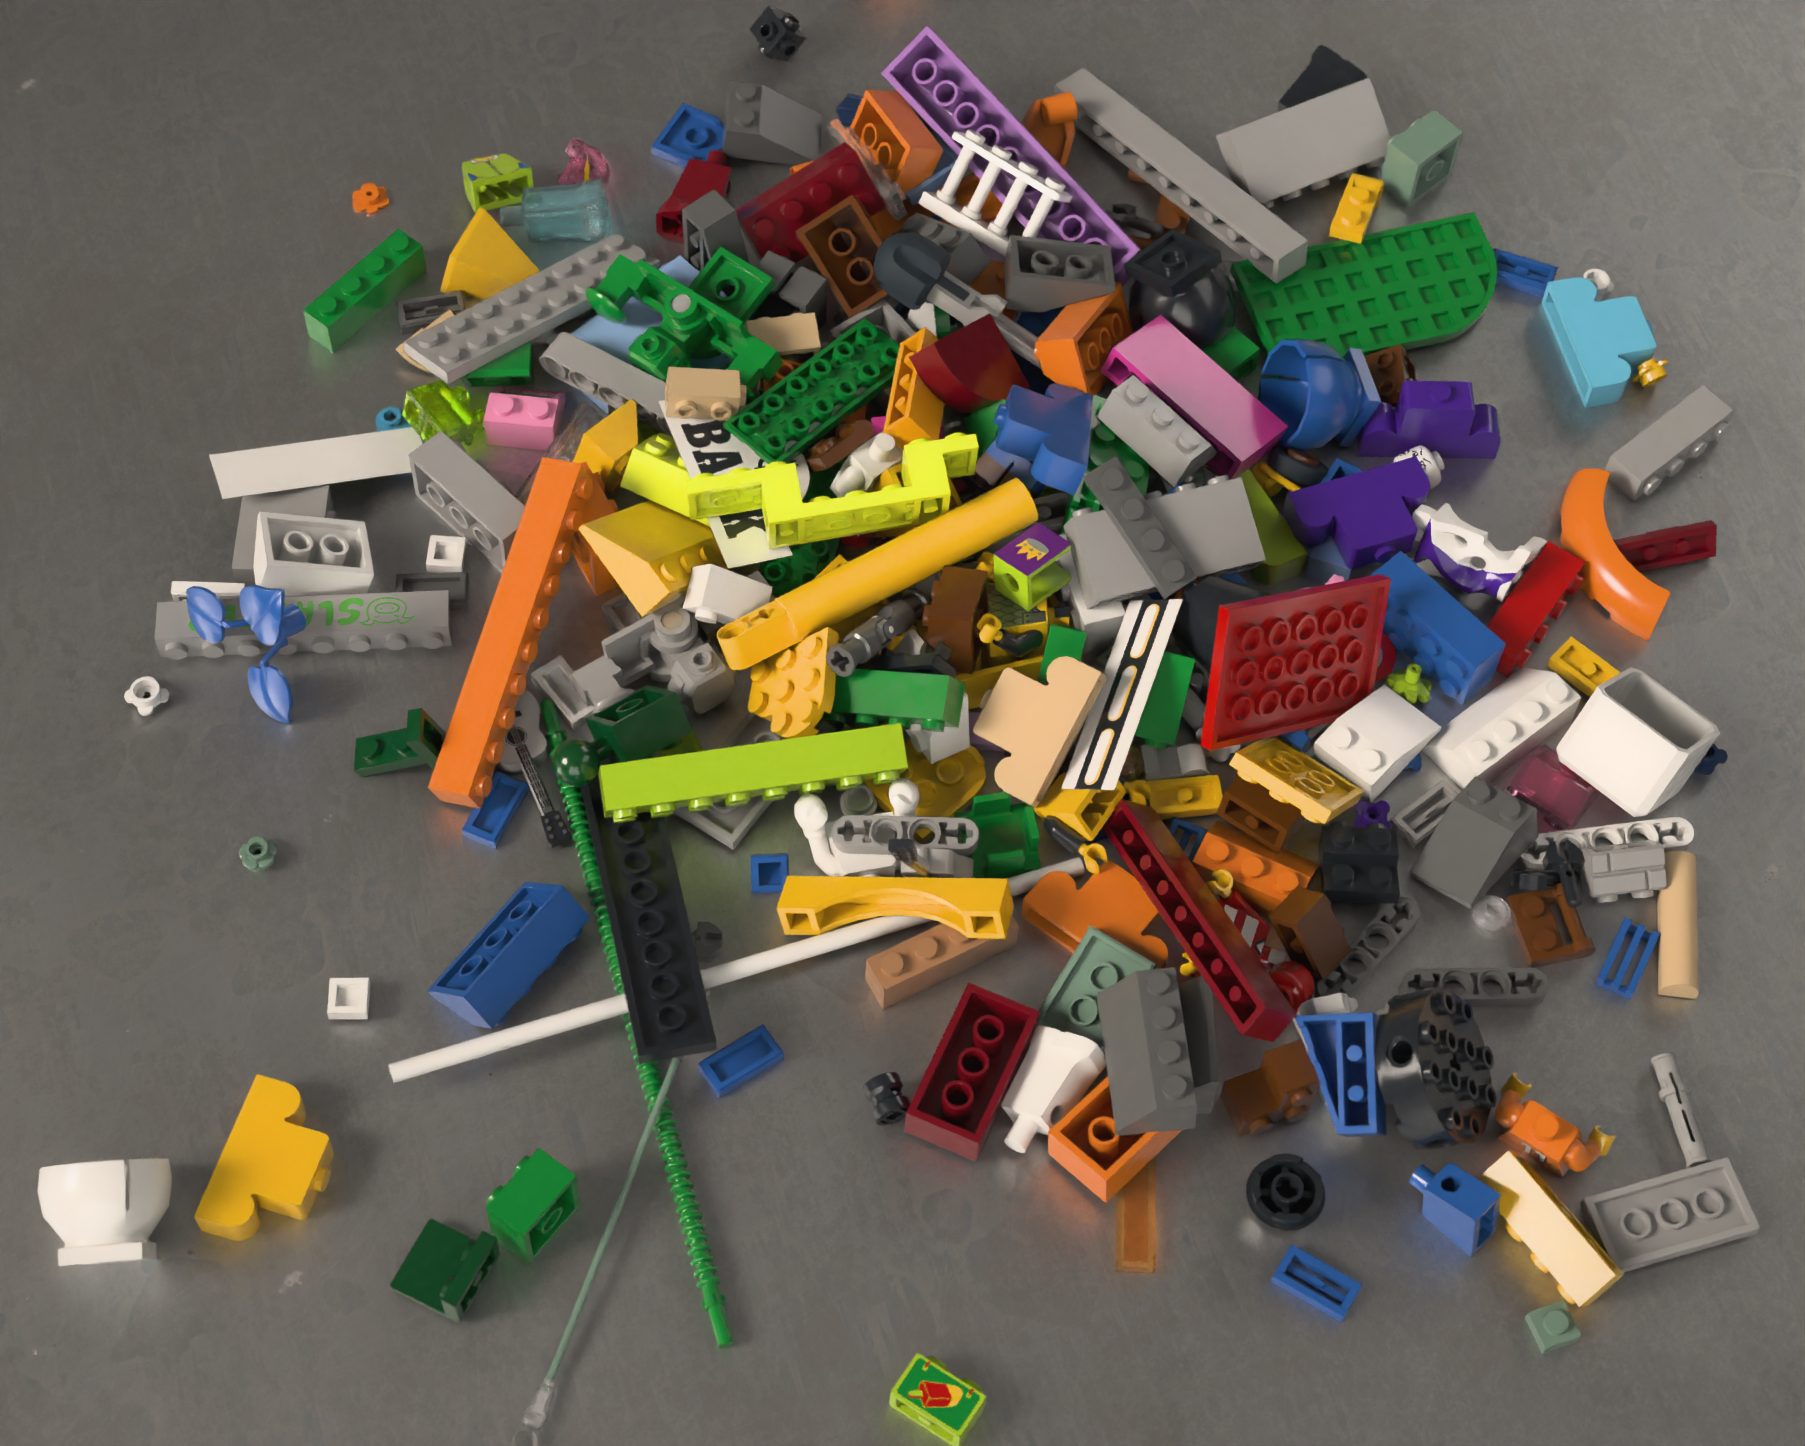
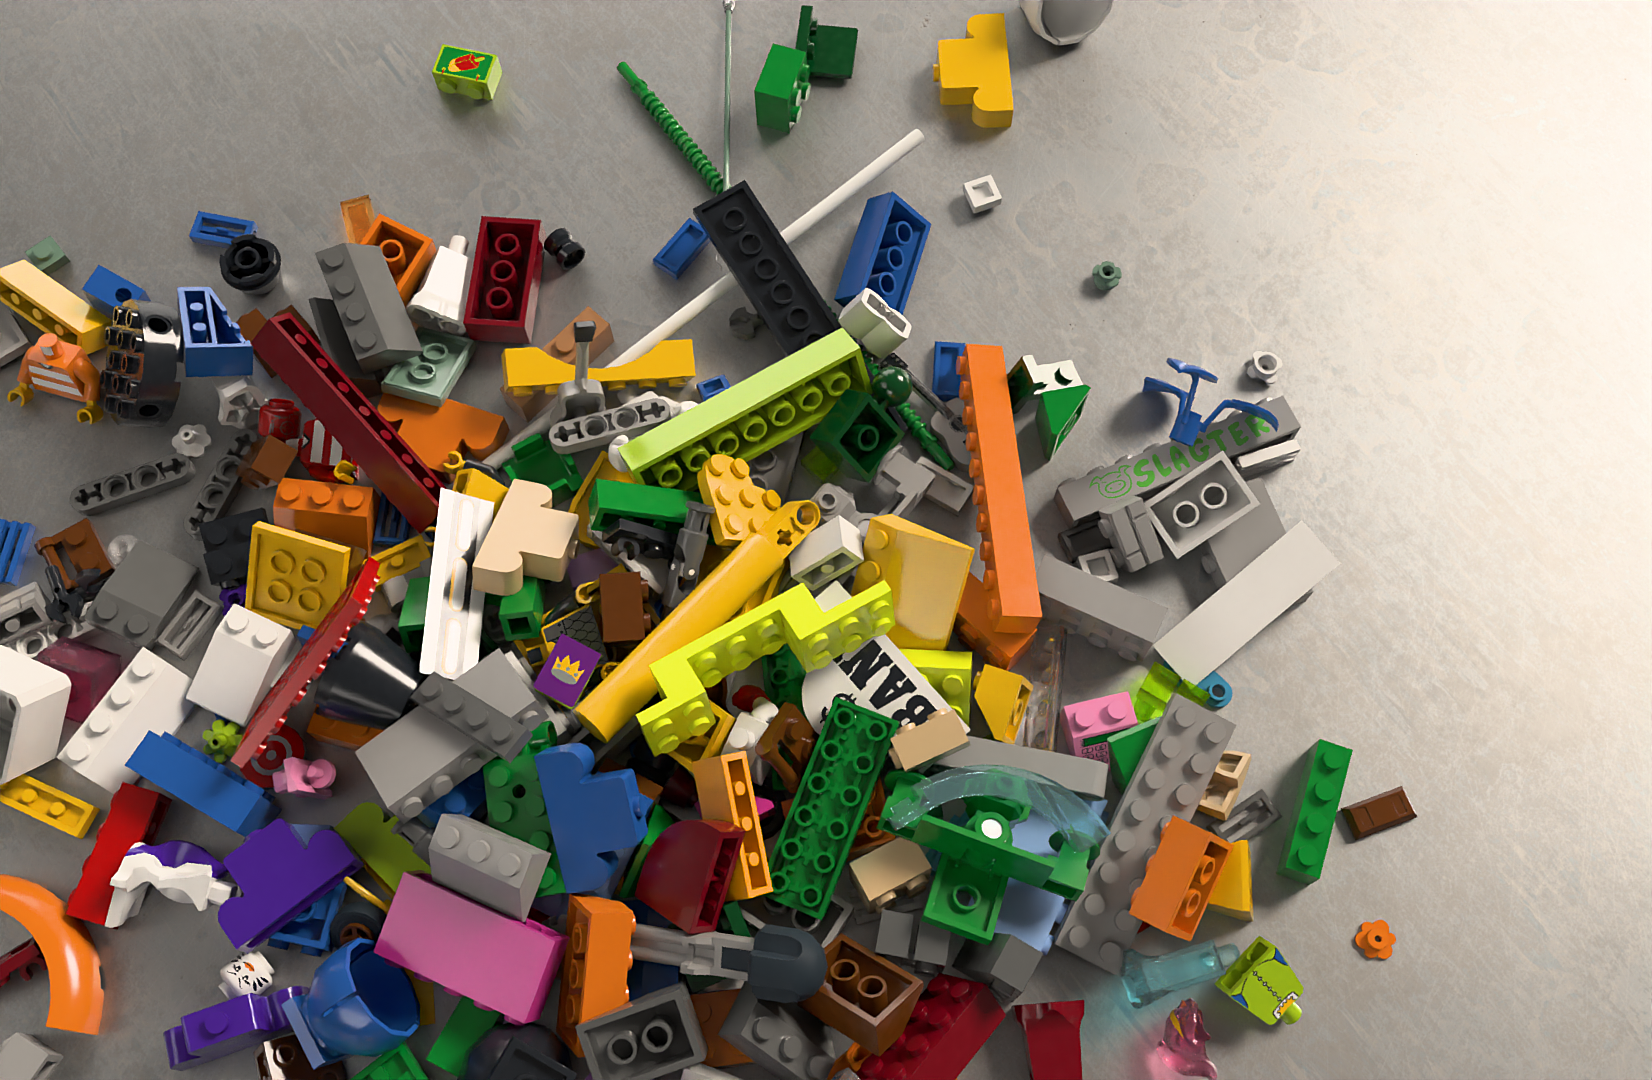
camera: 165 degrees right, 10 degrees up
none -> white brick [838,288,912,359]
none -> clear light blue arch [886,764,1111,853]
none -> green slope [1035,384,1091,461]
none -> light grey brick [1098,495,1164,572]
none -> orange brick [1129,815,1234,942]
none -> reddish brown tile [1341,786,1417,841]

